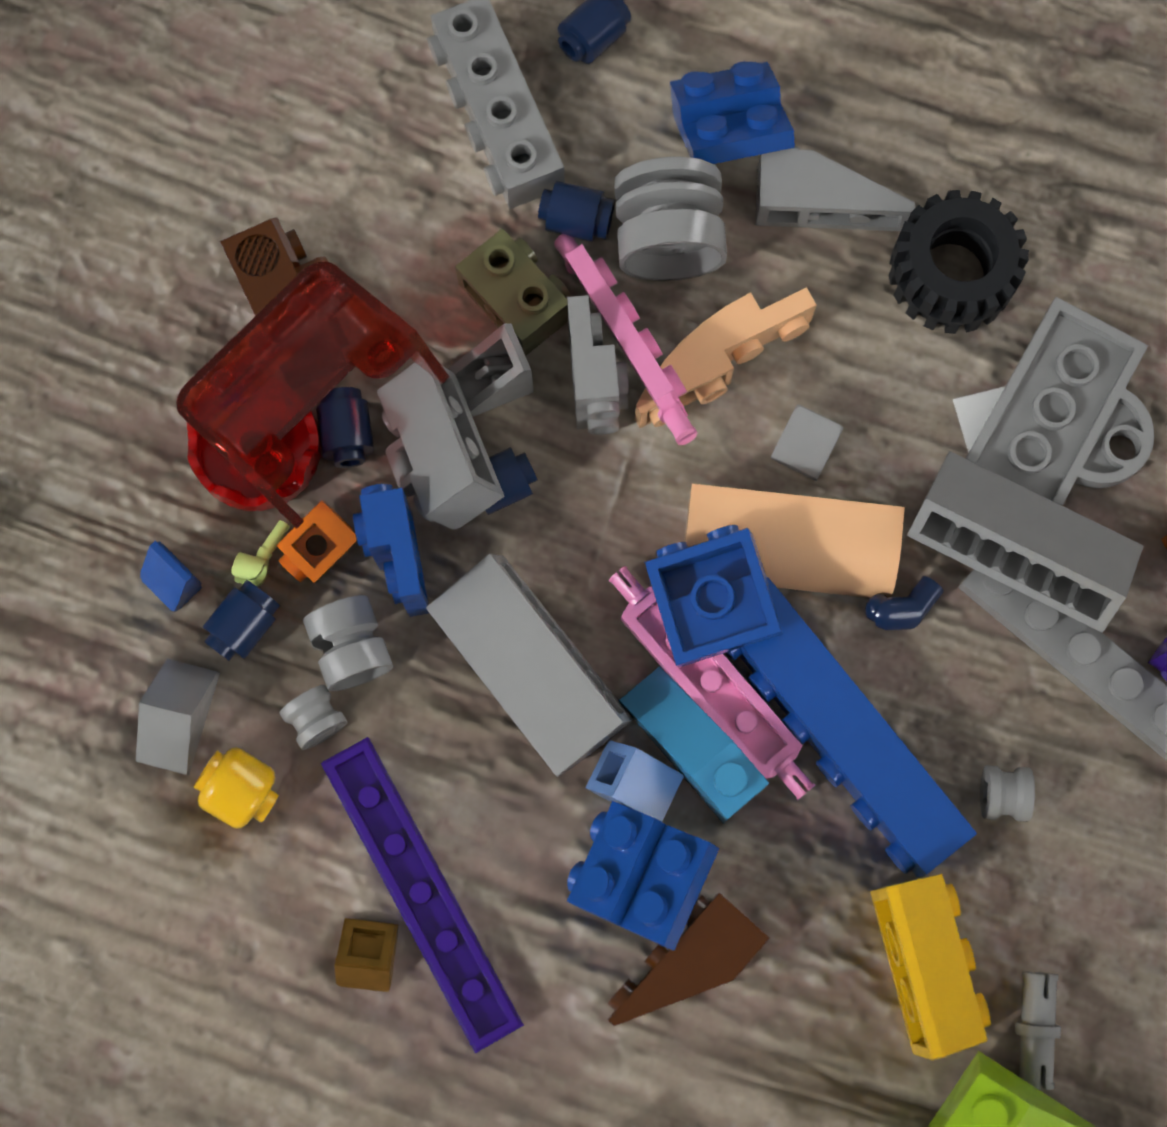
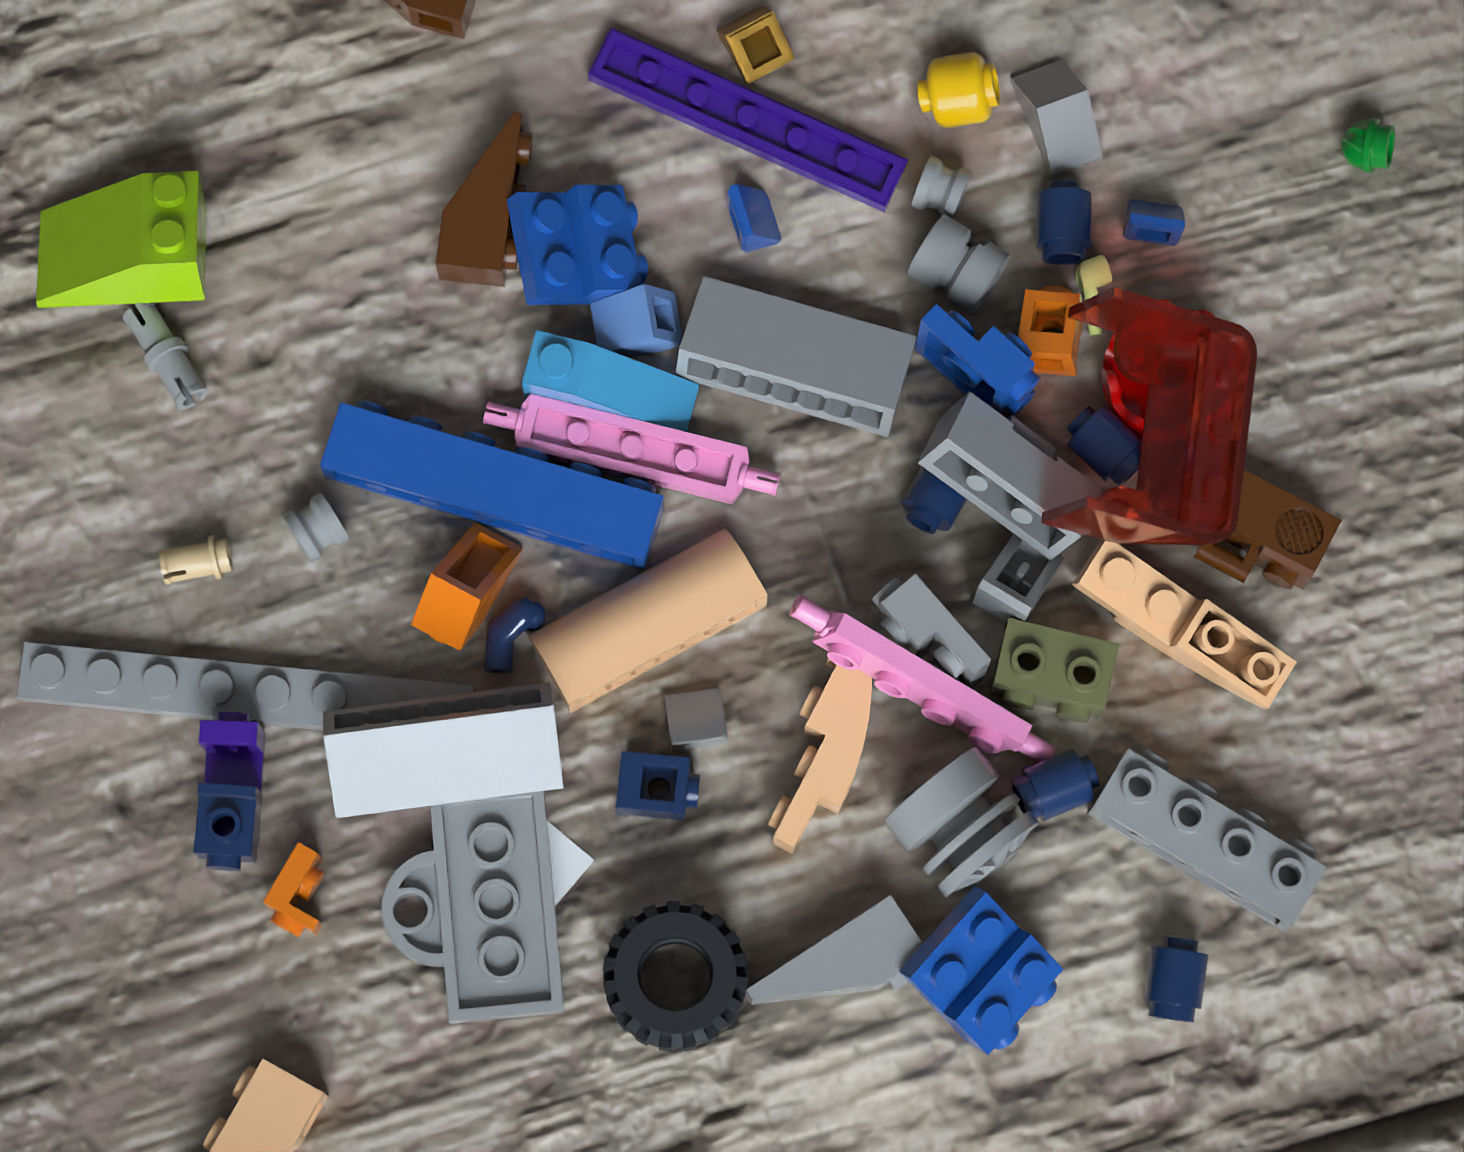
camera: 140 degrees right, 0 degrees up
blue plate [645,525,783,667] -> none
yellow slope [870,874,991,1060] -> none
none -> tan pin [159,535,233,585]
none -> orange slope [411,522,523,651]
none -> dark blue brick [616,751,700,821]
none -> blue slope [727,184,781,253]
none -> light nougat slope [1072,537,1297,709]

